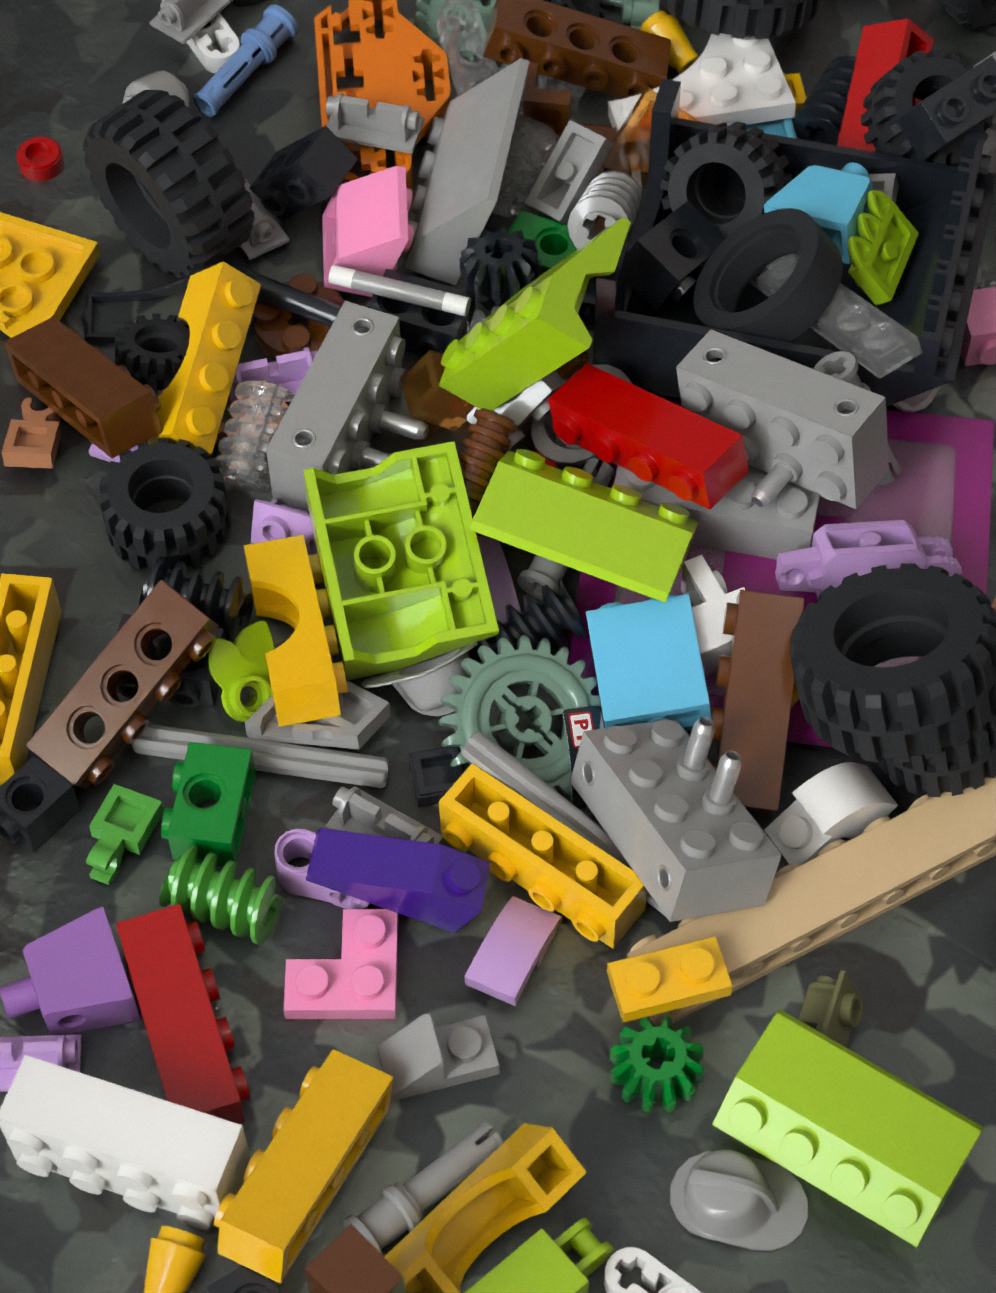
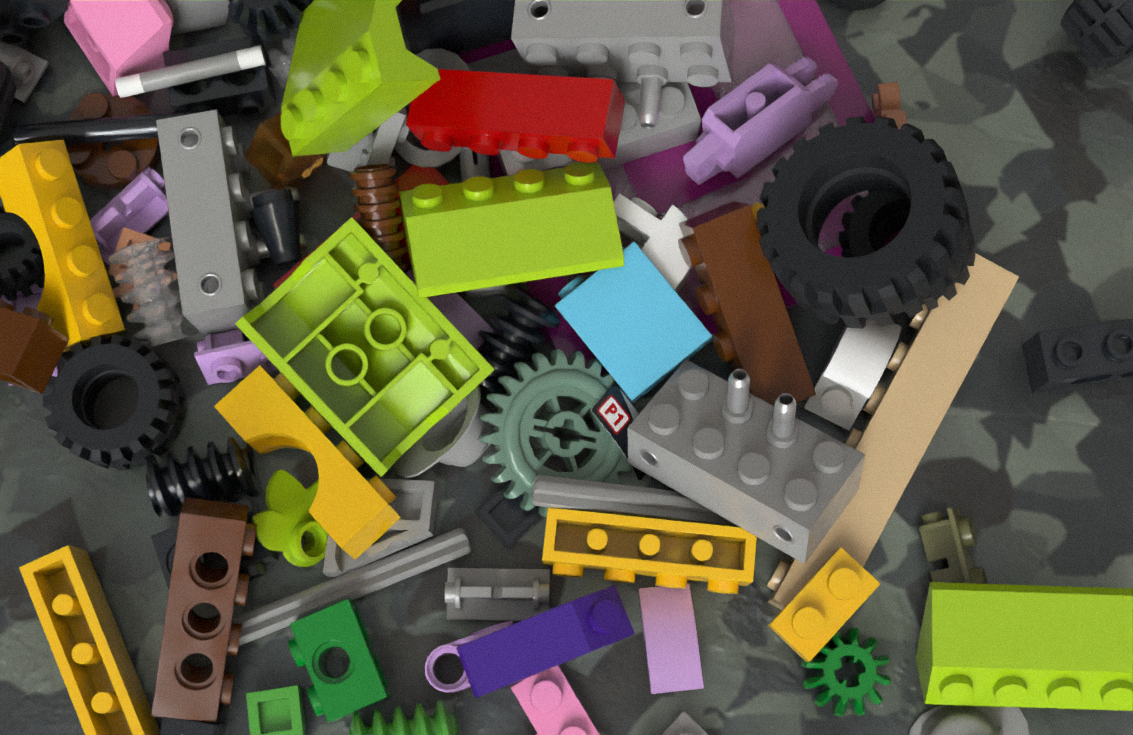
camera: 30 degrees left, 20 degrees up
none -> black cone [250,189,303,266]

